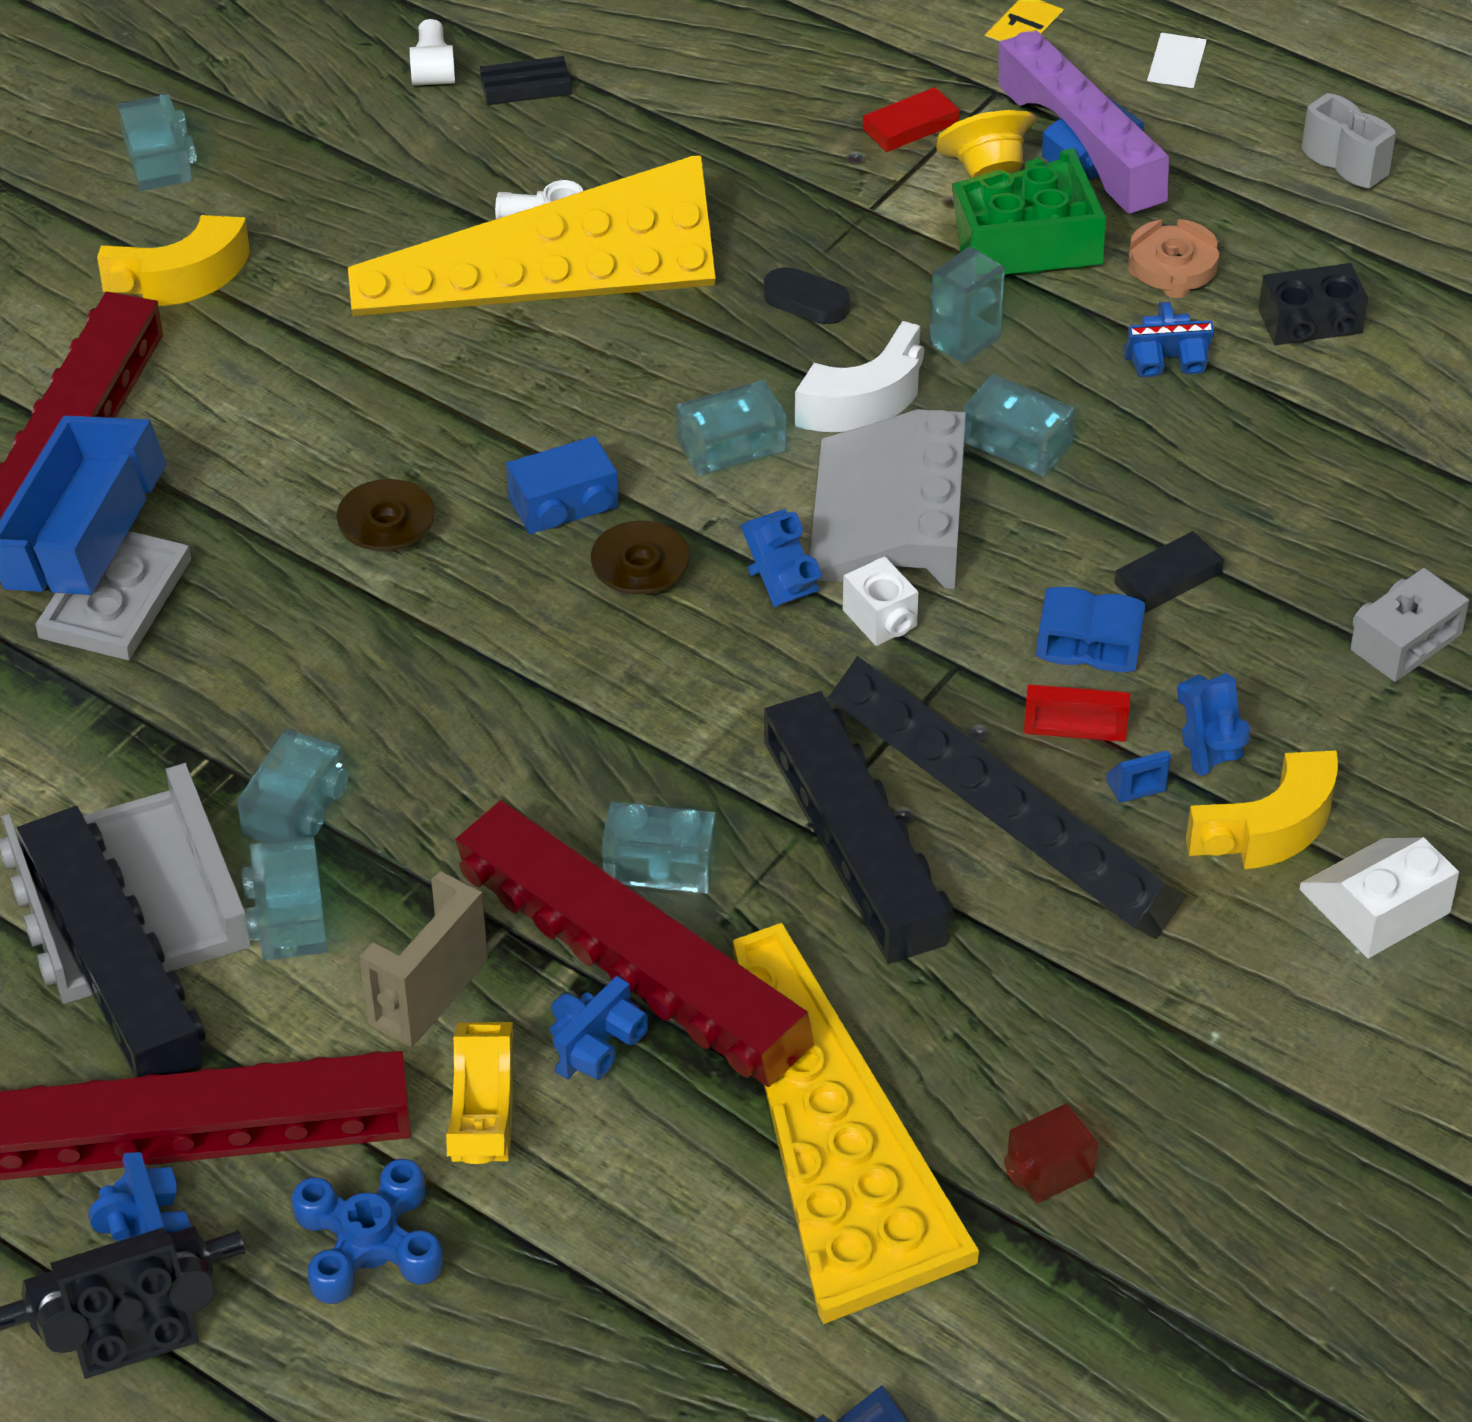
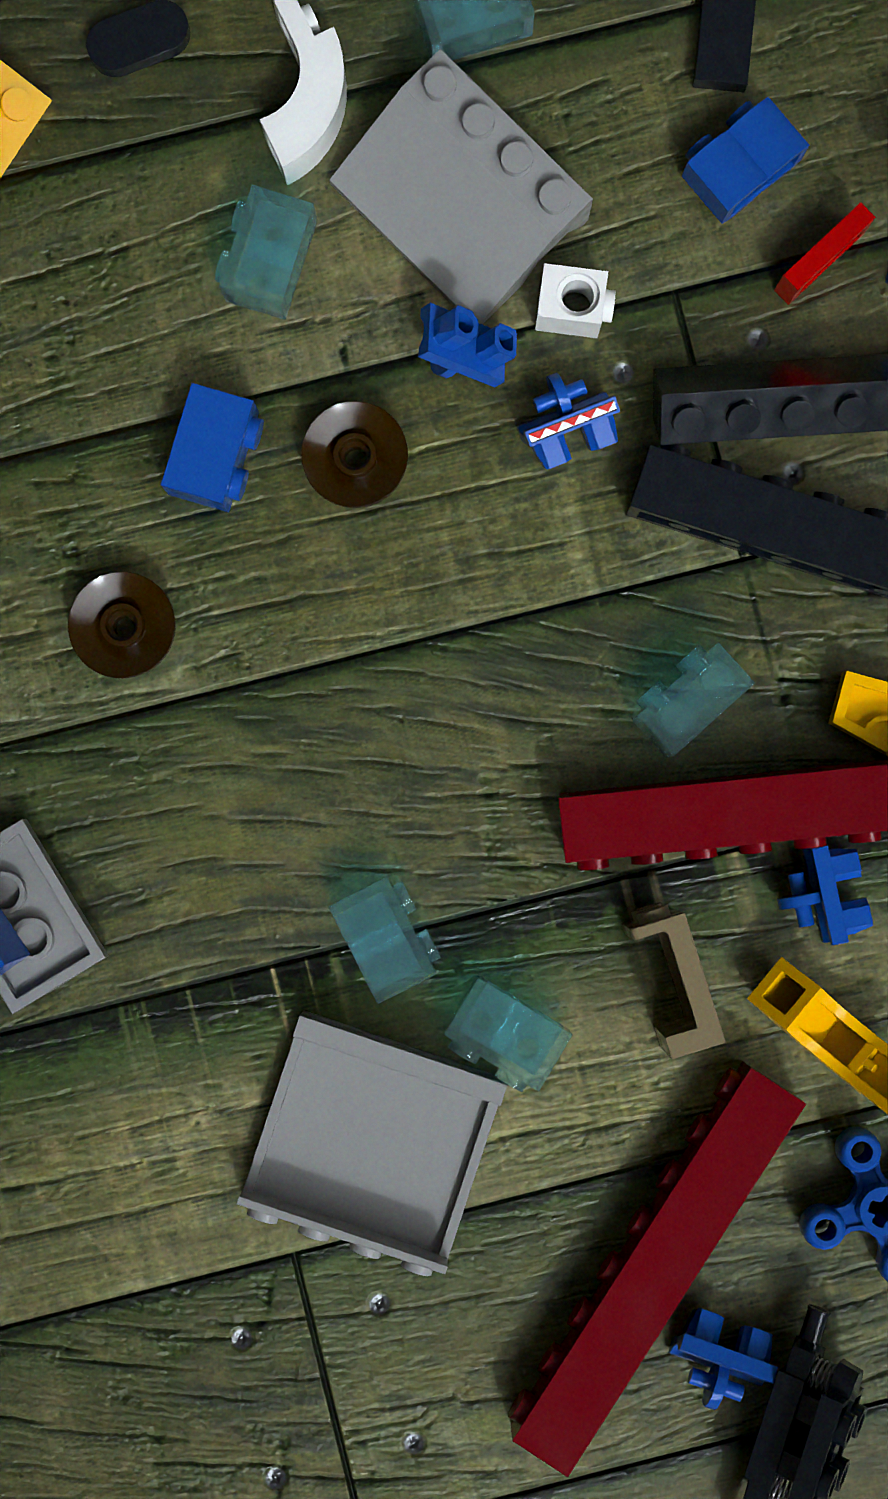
camera: 45 degrees left, 40 degrees up
black brick [17,805,206,1078] -> none
none -> blue hips [516,372,620,469]

